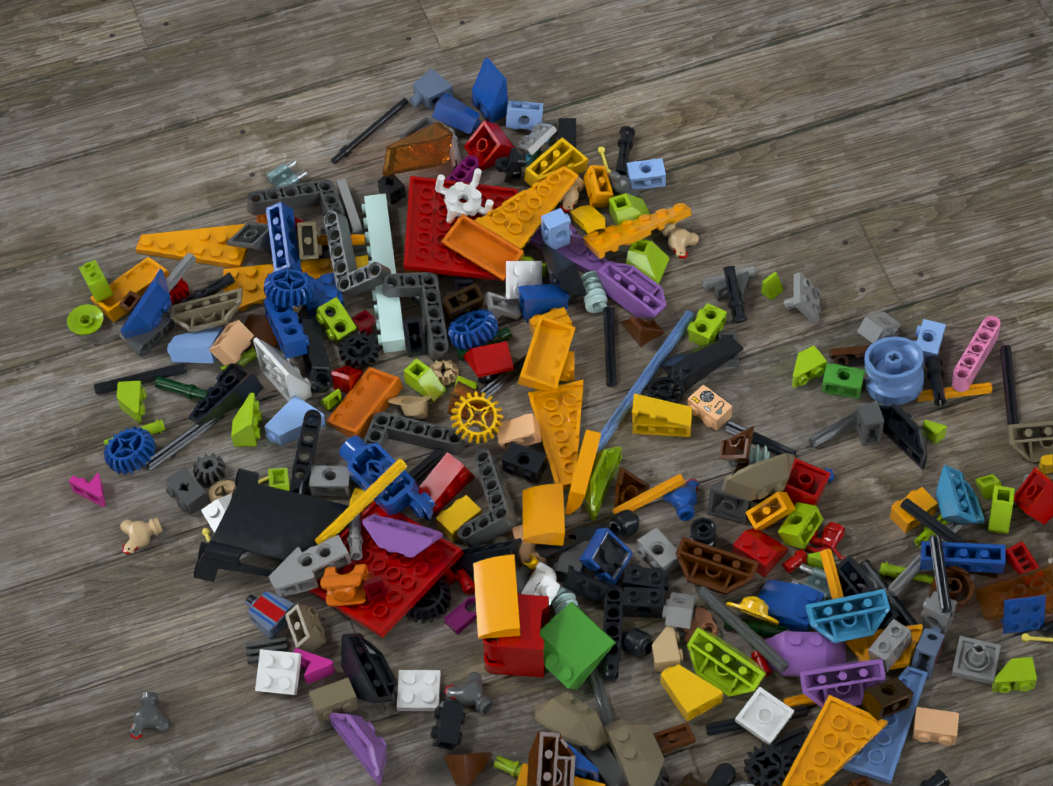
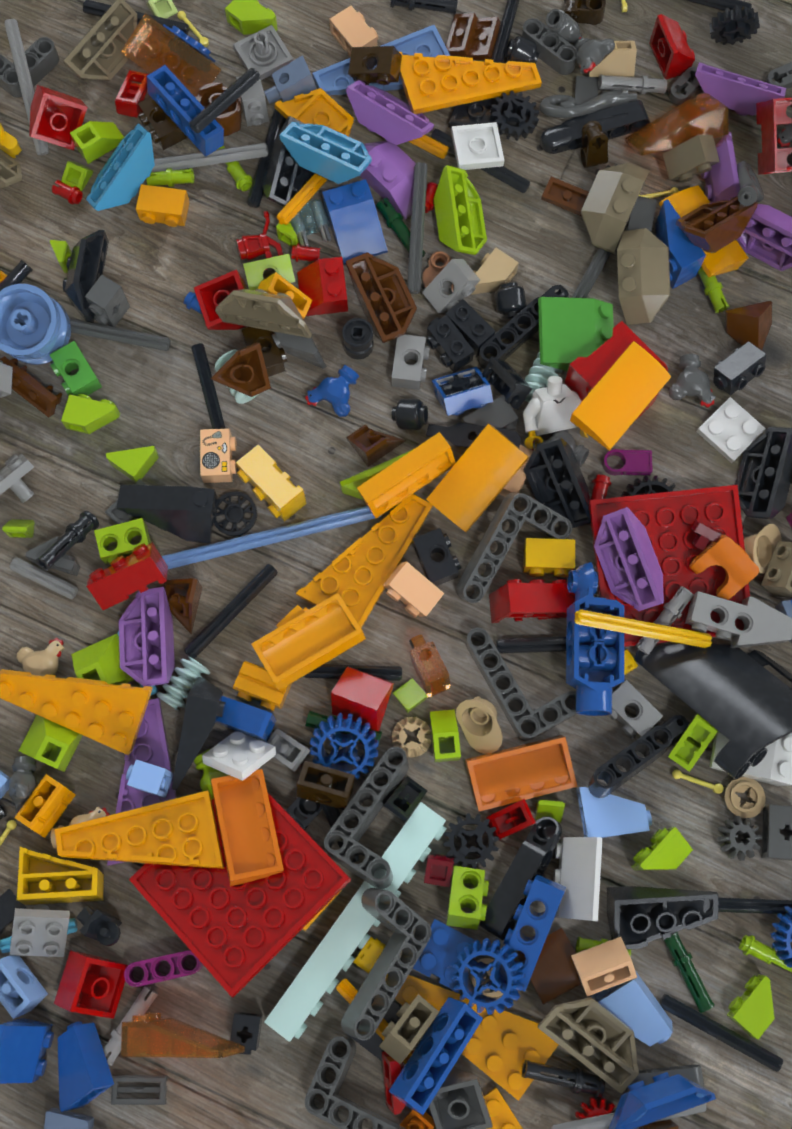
camera: 140 degrees left, 20 degrees up
light grey beam [336,178,363,234] -> none
white plate [435,168,493,223] -> none
yellow gear [450,391,503,444] -> none
yellow piece [570,205,605,234] -> none
light orange axle [612,474,685,514] -> none
yellow slope [660,664,723,722] -> none
yellow hat [726,596,779,625] -> none
light grey brick [868,619,912,672] -> none
black axle [900,498,968,543] -> none
none -> red pin [52,180,83,205]
none -> red wedge [86,542,168,610]
none -> lime slope [106,446,159,482]
none -> tan piece [744,524,782,574]

